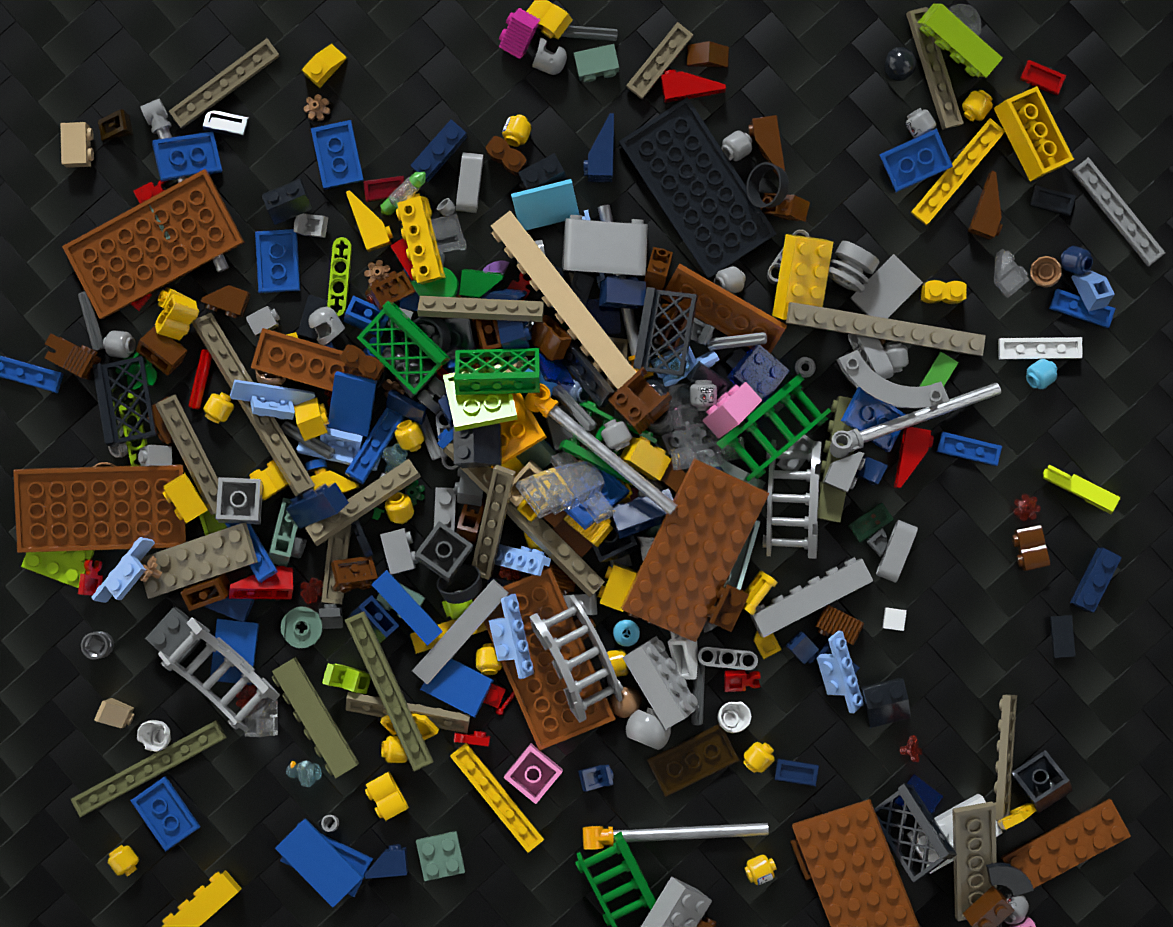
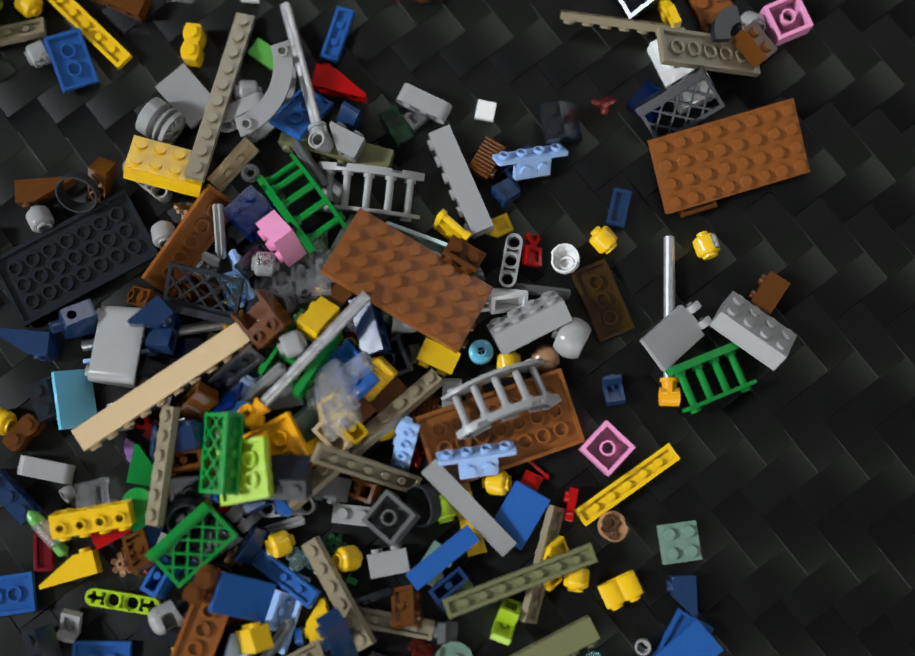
camera: 85 degrees left, 5 degrees down
none -> dark blue torso [49,299,97,339]
none -> dark blue slope [127,295,174,329]
none -> medium nougat plant [174,202,193,220]
none -> tan plate [207,137,259,192]
none -> dark grey axle [291,139,329,190]
none -> medium nougat hair [597,511,629,542]
none -> light grey tile [639,300,712,371]

